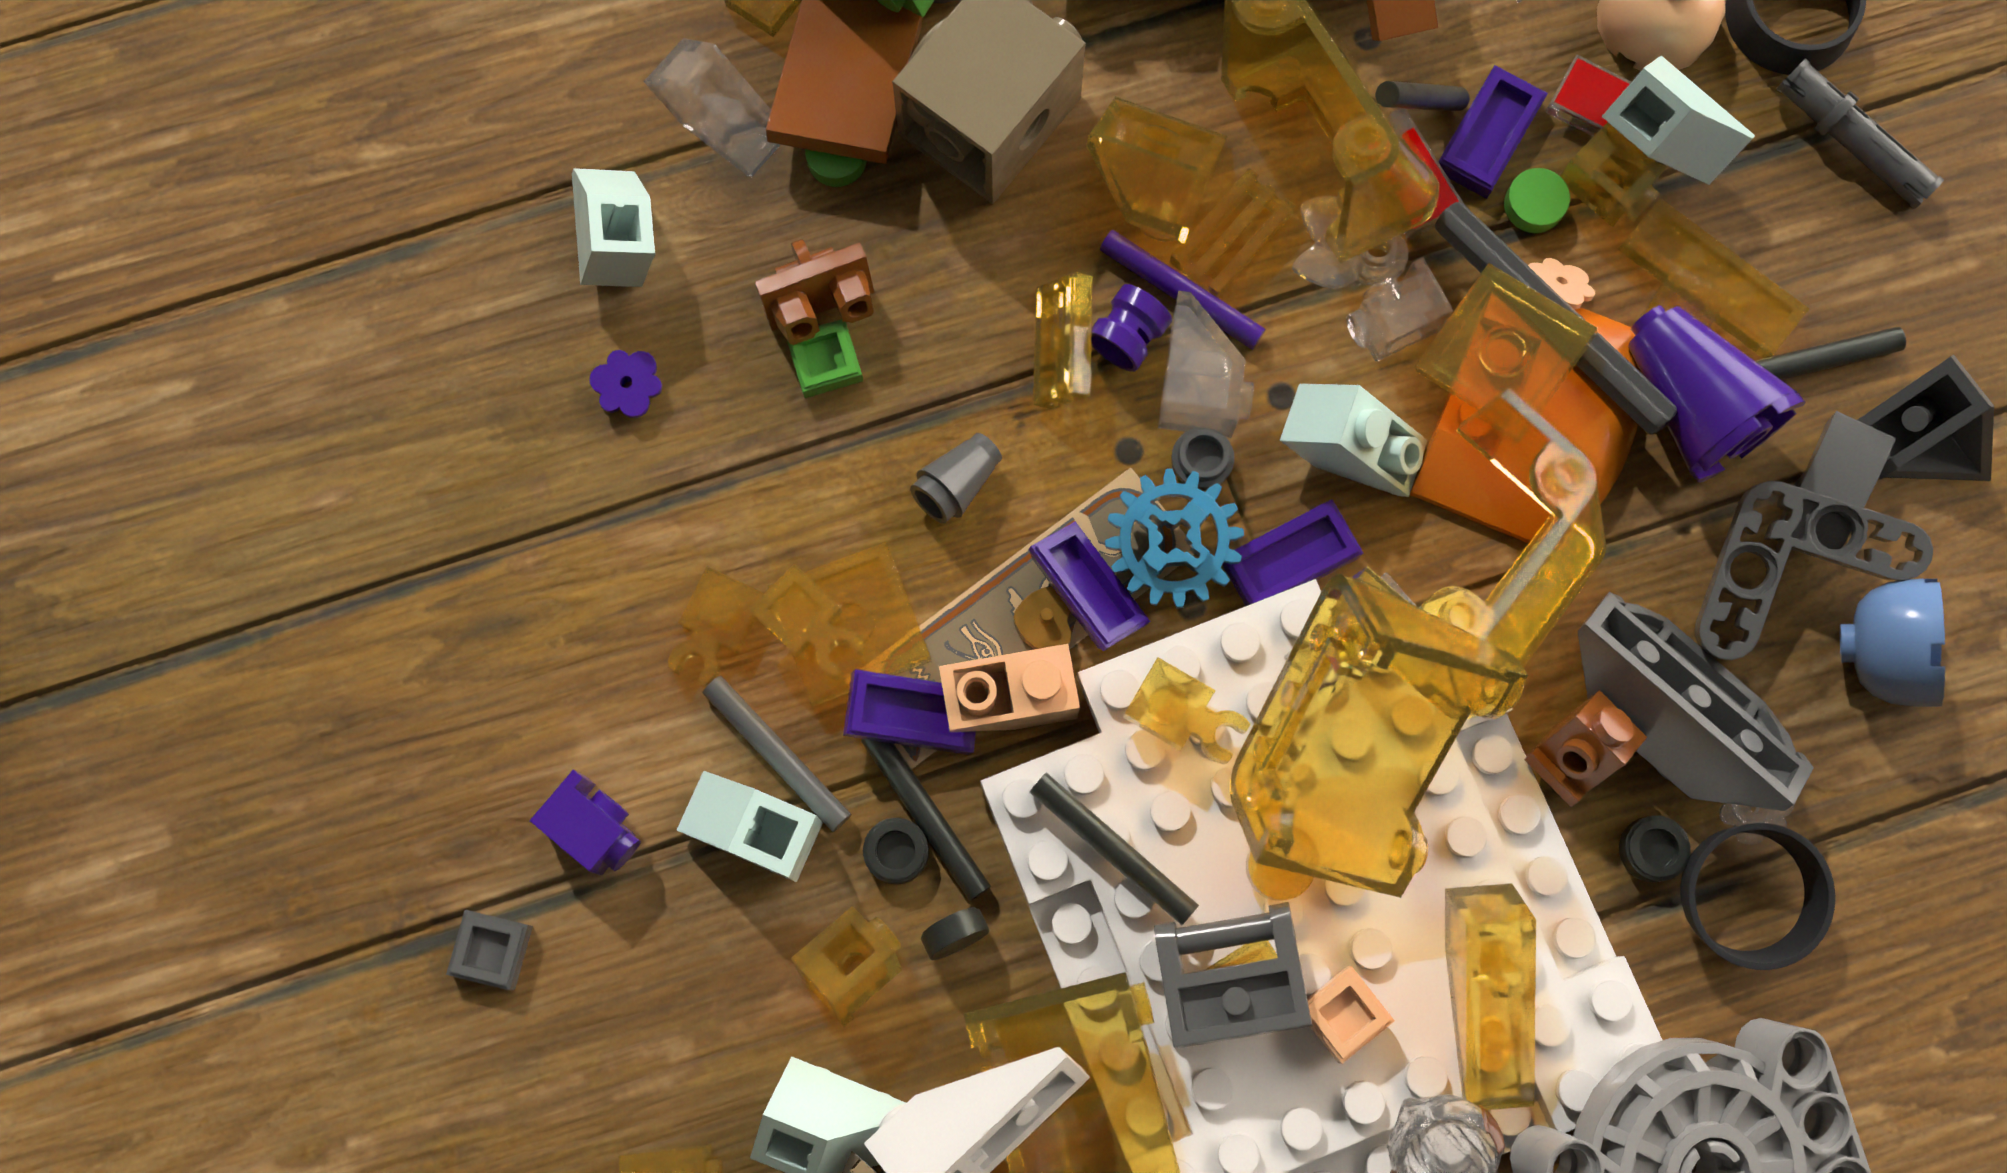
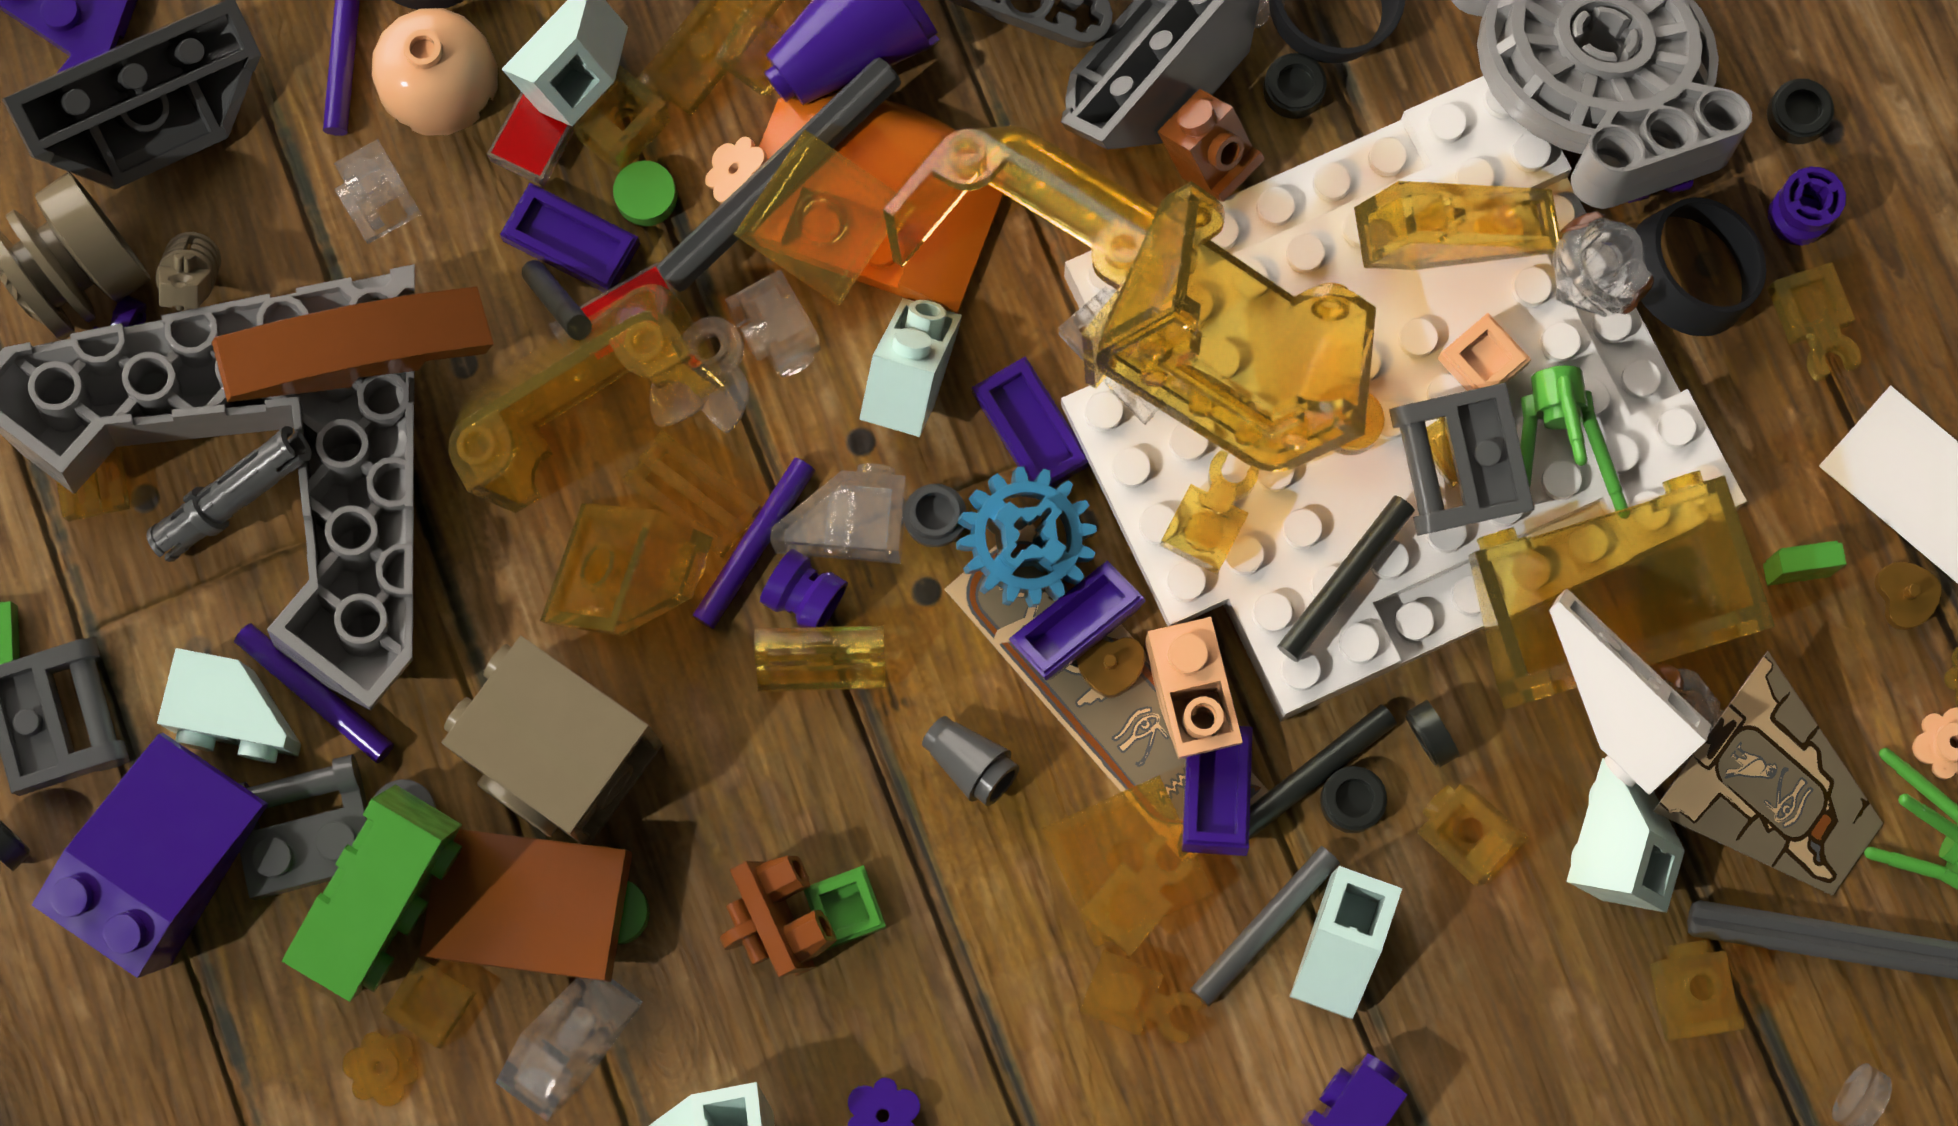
camera: 90 degrees left, 0 degrees up
none -> bright green plant [1520,365,1629,517]

